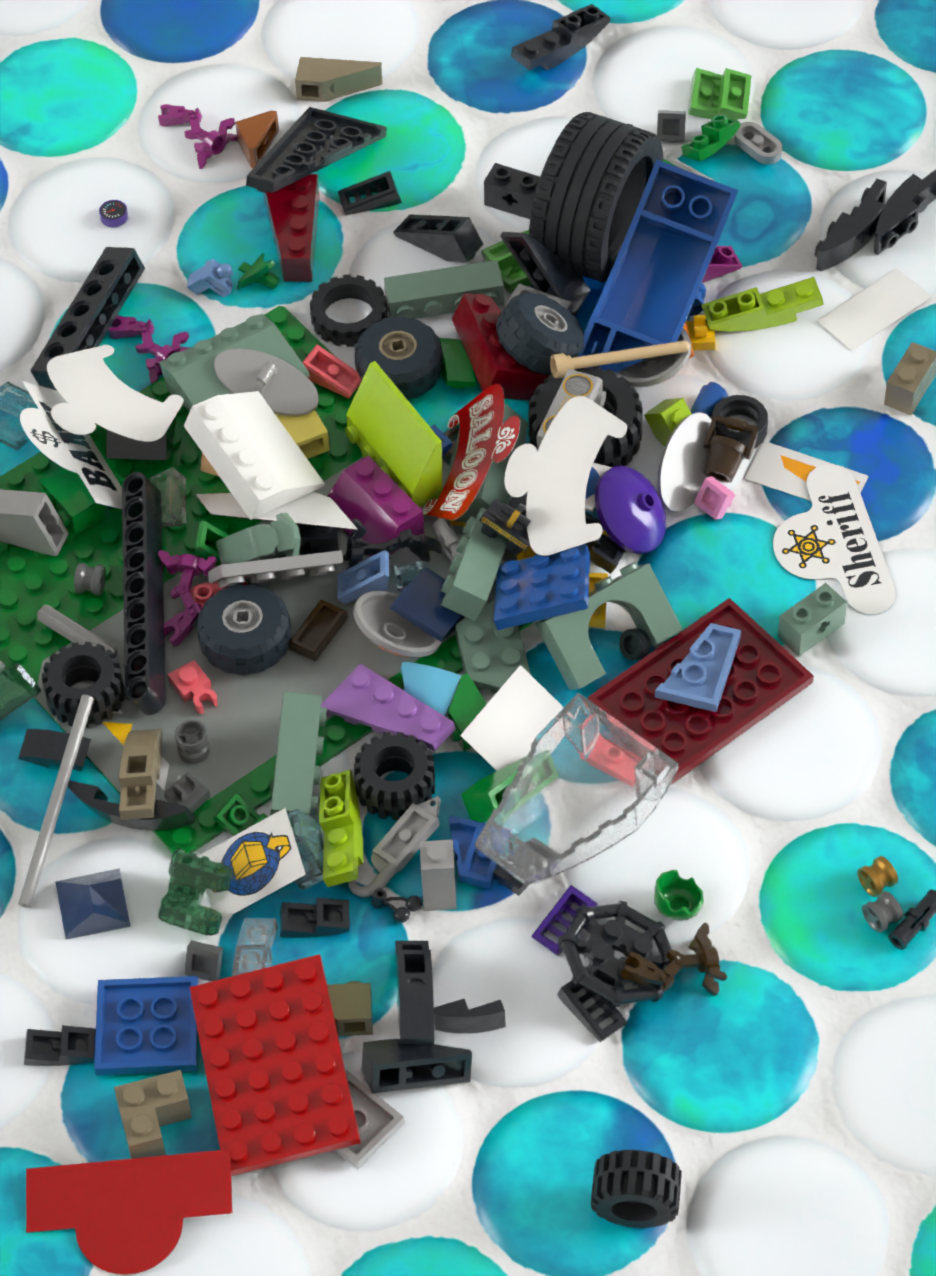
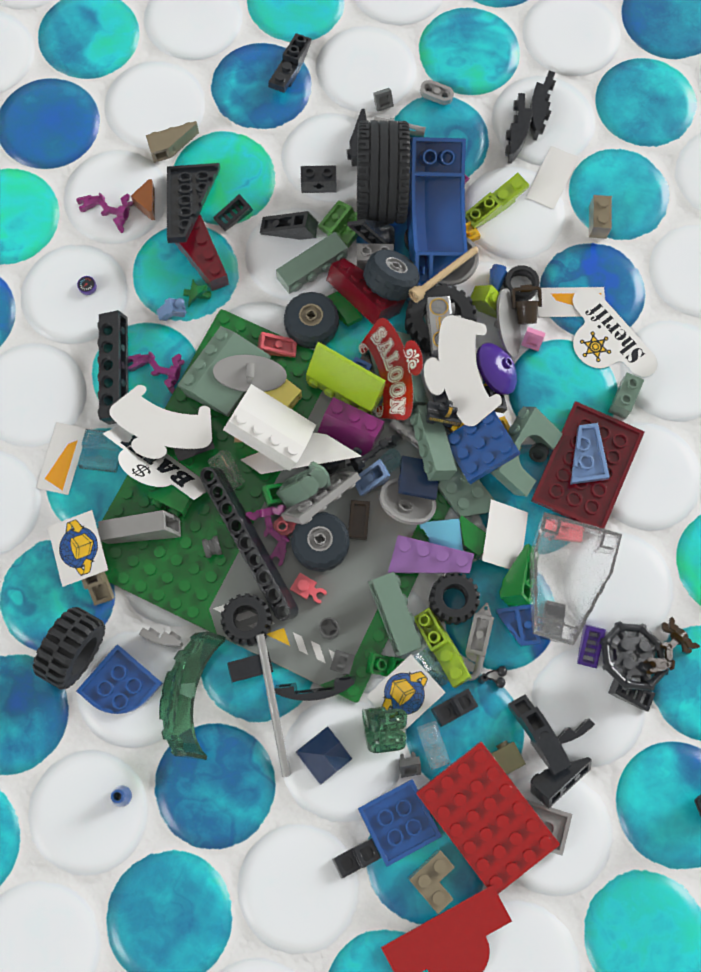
camera: 30 degrees left, 20 degrees up
light grey axle [37,605,118,658] -> none
dark tan slope [119,728,163,820] -> none
black tyre [310,275,388,347] -> none
light grey slope [420,840,457,911] -> none
green hair [654,870,704,921] -> none
green slope [681,115,741,161] -> none
bright green slope [688,68,752,120] -> none

